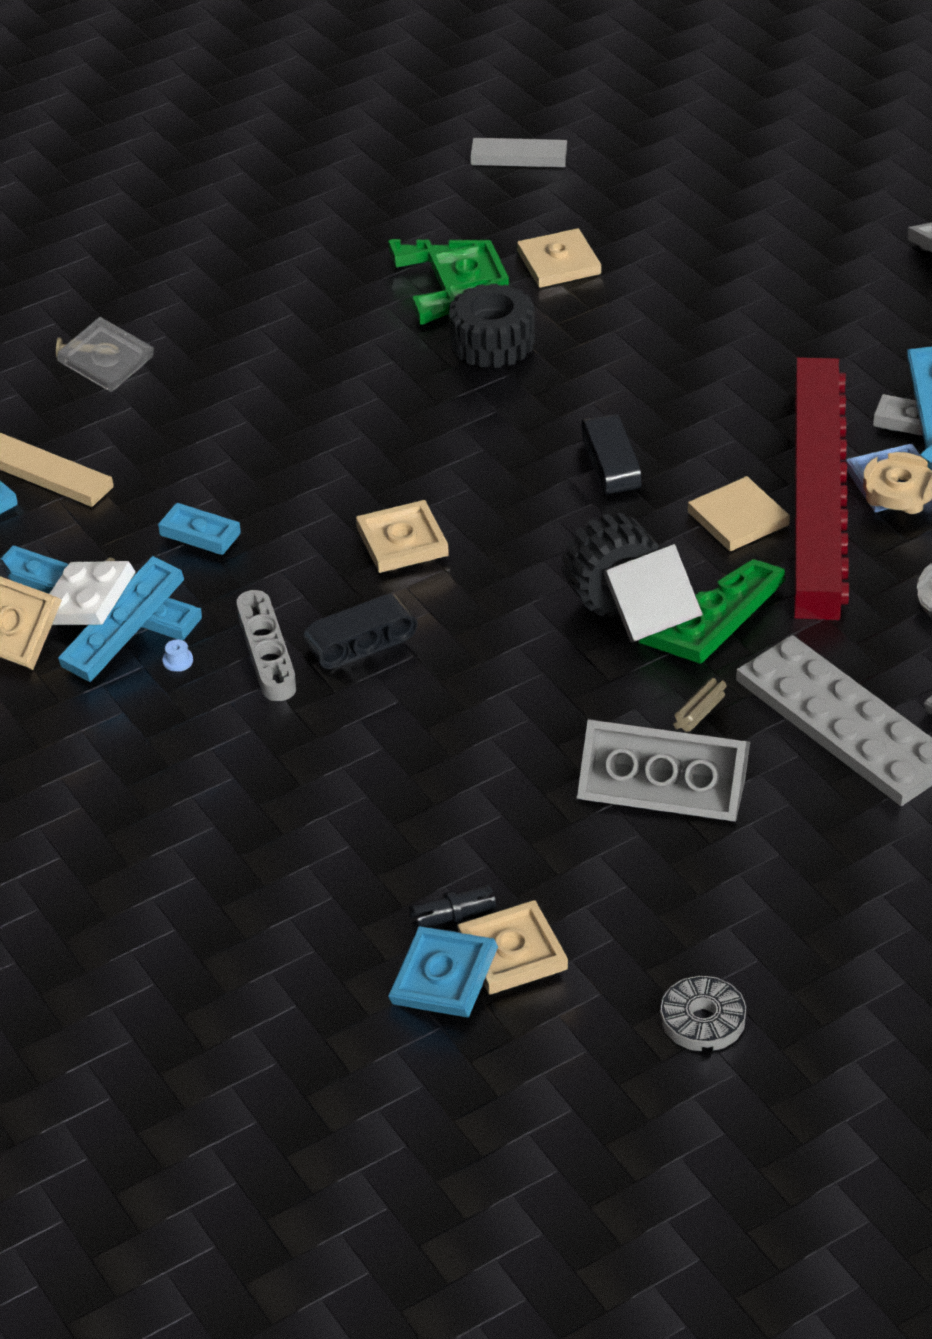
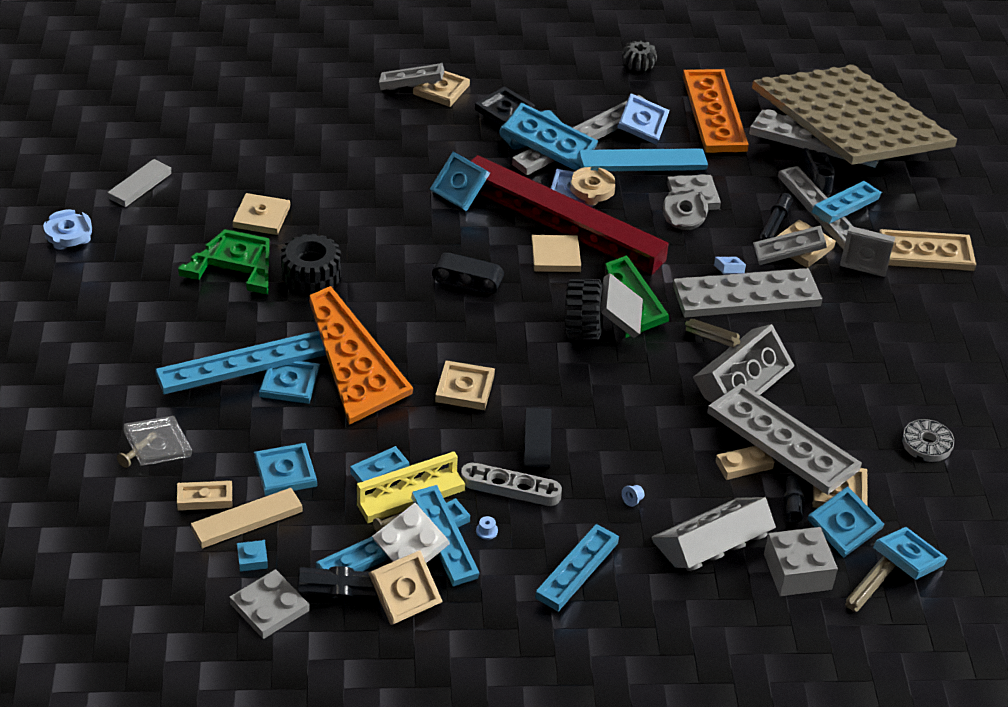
camera: 65 degrees left, 0 degrees up
none -> light blue plate [43,210,92,250]
none -> dark azure plate [156,331,326,394]
none -> tan plate [177,481,232,510]
none -> dark azure tile [254,443,317,496]
none -> dark azure tile [259,361,320,404]
none -> orange wing [309,286,413,425]
none -> light yellow fence [357,452,465,523]
none -> dark azure tile [429,152,490,211]
none -> dark azure plate [535,524,619,611]
none -> light blue piece [622,485,644,507]
none -> slope [652,497,776,571]
none -> light grey plate [708,383,862,495]
none -> light blue plate [714,257,746,275]
none -> tan plate [716,446,774,480]
none -> light grey brick [764,527,838,596]
none -> dark tan axle [845,556,896,612]
none -> dark azure tile [873,527,948,580]

